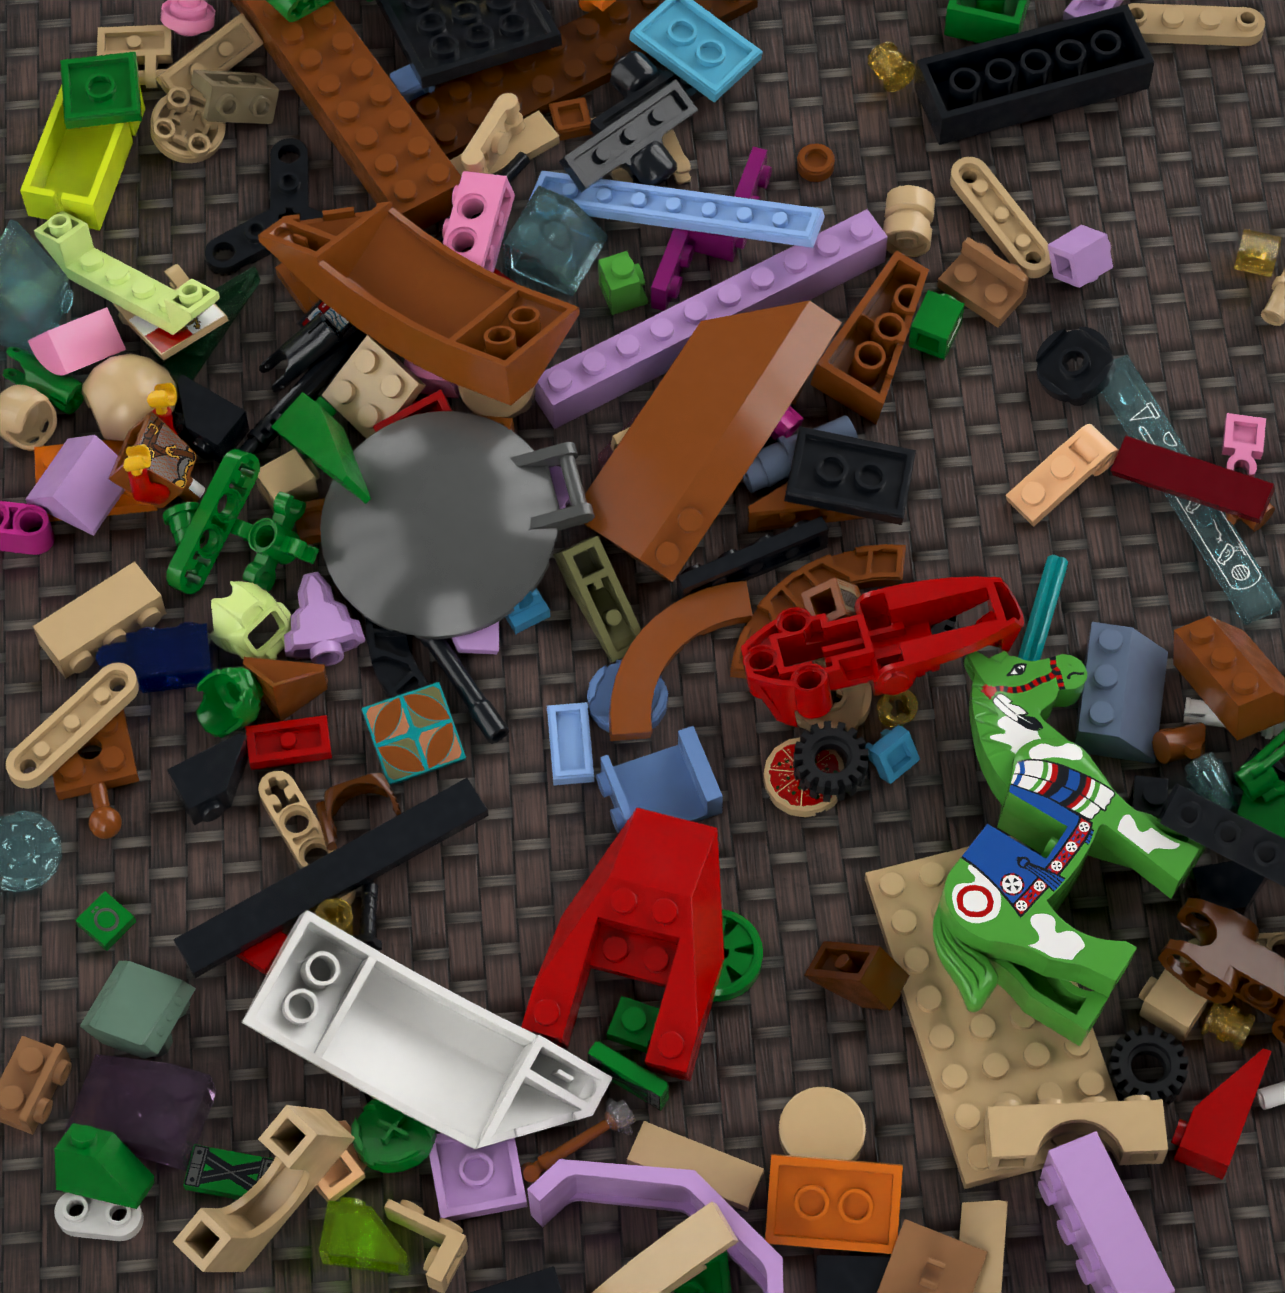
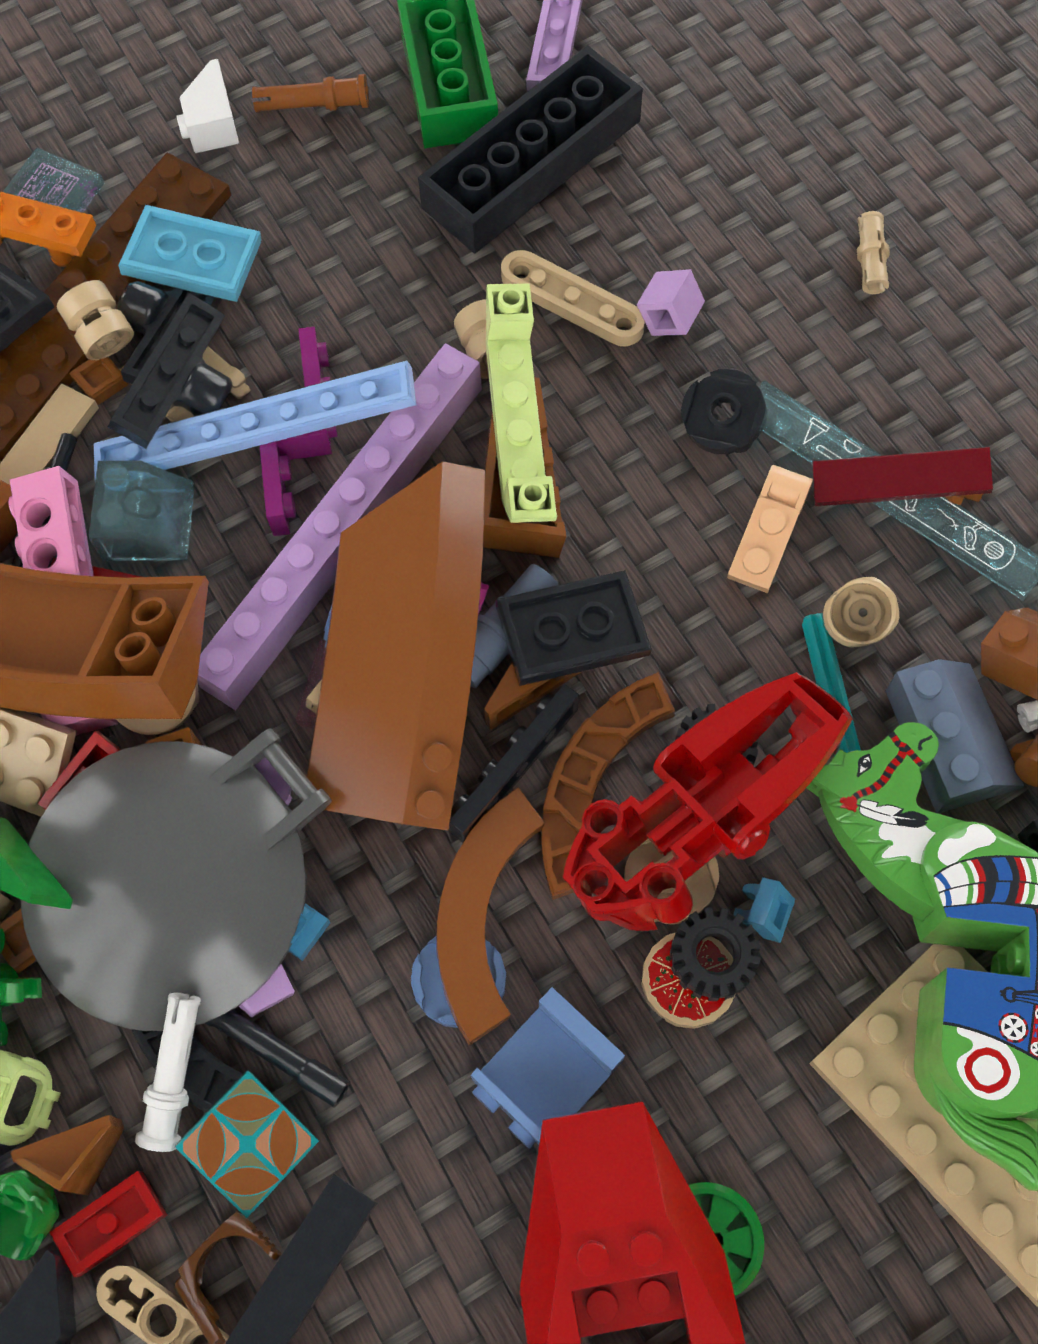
camera: 25 degrees left, 5 degrees up
lavender rock [284,572,365,667] -> none
tan plate [461,93,525,174] -> none
light blue tile [547,702,594,786] -> none
olive slope [553,536,641,663] -> none
bright green brick [598,251,648,315] -> none
dark orange tile [797,144,835,182] -> none
dark orange brick [801,577,861,621] -> none
reddish brown slope [804,941,910,1011] -> none
clear yellow bush [867,41,916,92] -> none
clear yellow bush [876,690,918,728] -> none
green brick [909,290,965,360] -> none
medium nougat bracket [937,237,1029,328] -> none
tan plate [1128,3,1265,46] -> none
bright pink plate [1221,413,1266,477] -> none
clear yellow tile [1234,229,1282,277] -> none
none -> tan wheel [56,280,134,360]
none -> white pin [135,993,201,1152]
none -> yellowish green slope [486,283,557,523]
none -> tan helmet [823,577,899,648]

